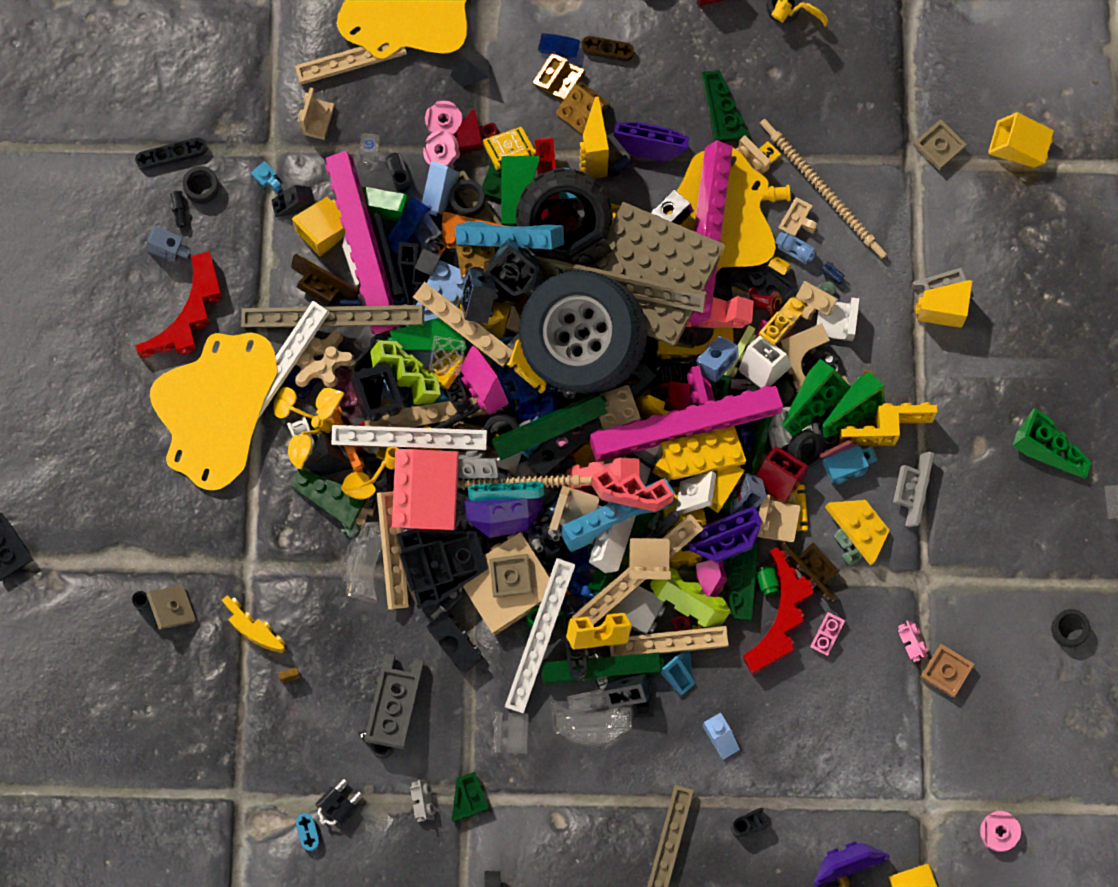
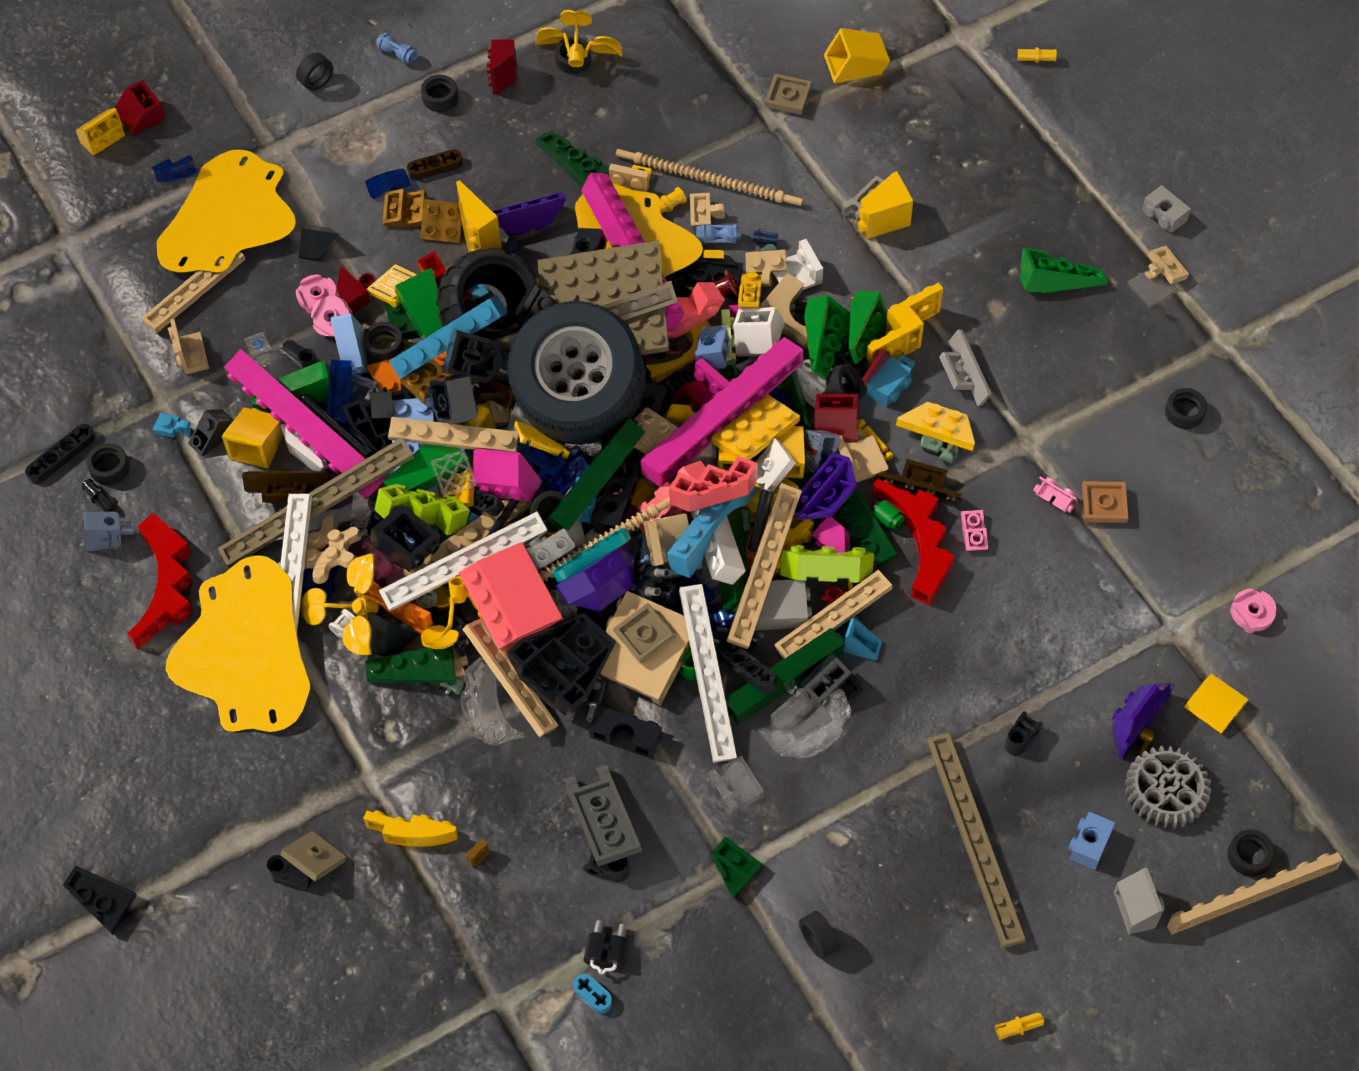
camera: 30 degrees left, 15 degrees down
light grey hinge [410,780,435,822] -> none
yellow arch [566,613,632,649] -> none
tan bracket [629,538,671,579] -> none
light blue slope [703,713,740,760] -> none

